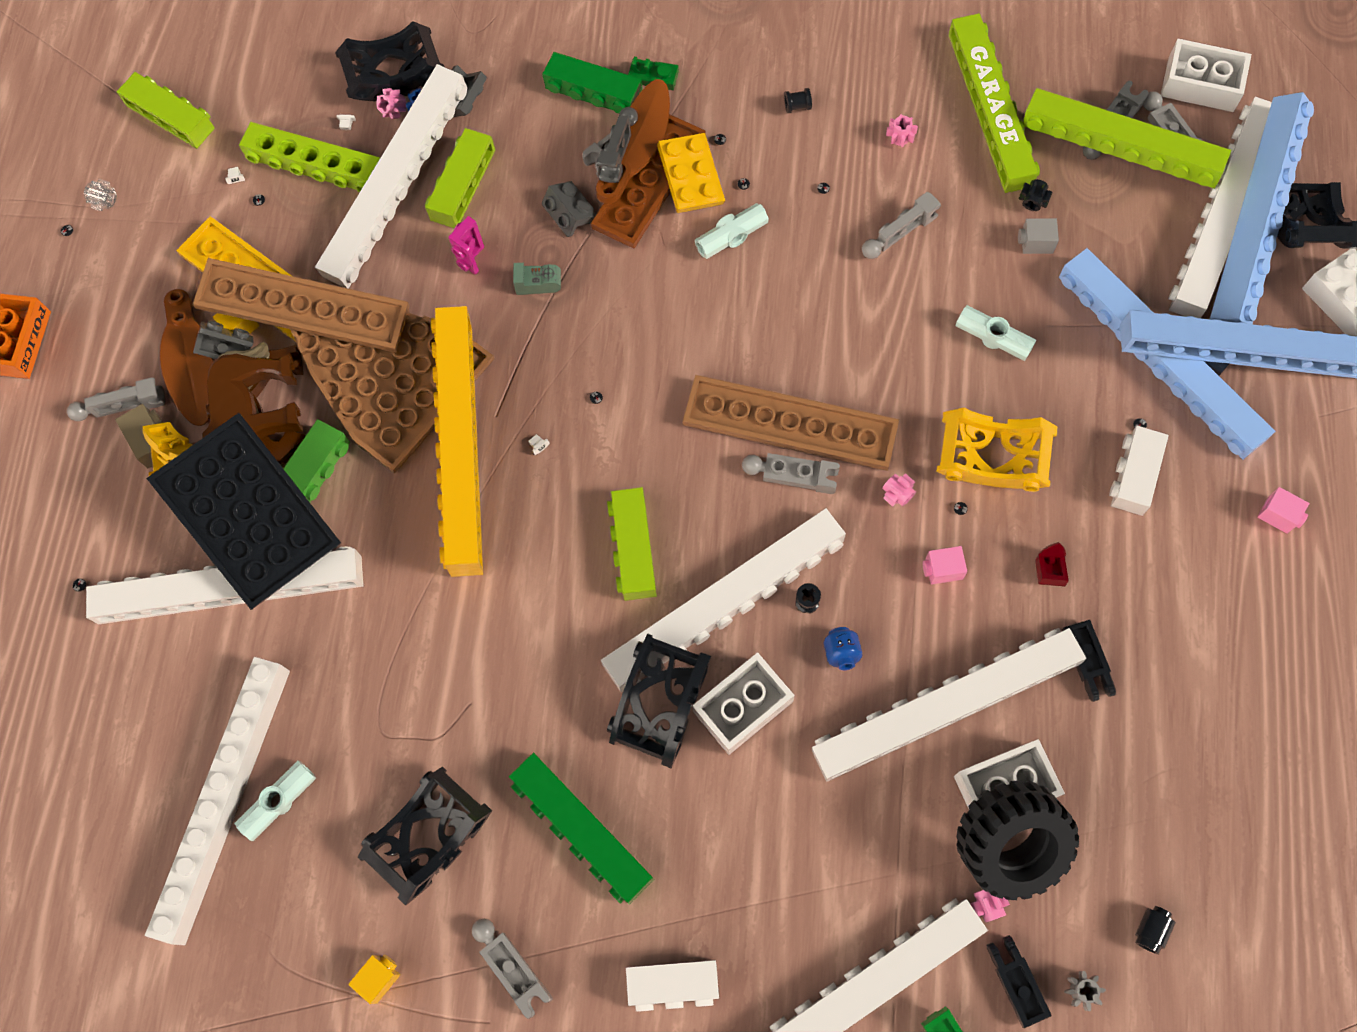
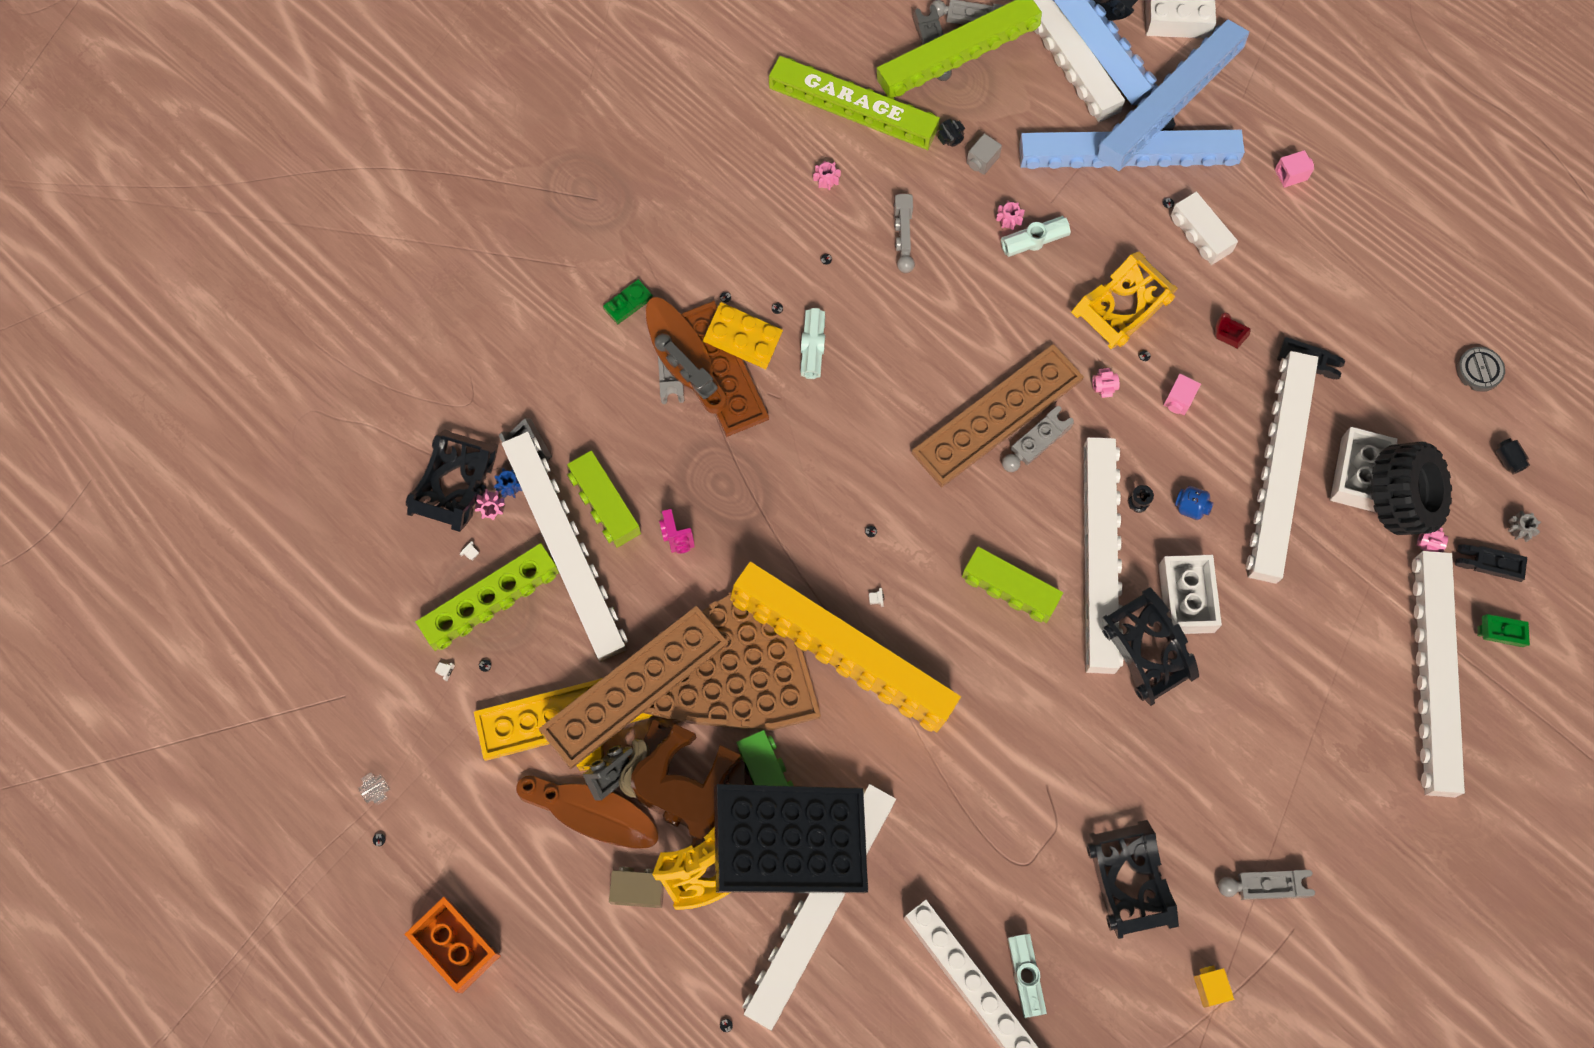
camera: 60 degrees left, 0 degrees up
light grey plate [67,378,165,421] -> none
lime brick [117,72,215,149] -> none
green brick [509,752,655,905] -> none
sand green leg [513,263,561,295] -> none
green brick [542,52,643,114] -> none
dark grey bracket [542,181,597,237] -> none
white brick [626,960,719,1011] -> none
black bush [784,88,812,114] -> none
none -> bright pink gear [996,200,1025,230]
none -> tile [1456,347,1505,392]

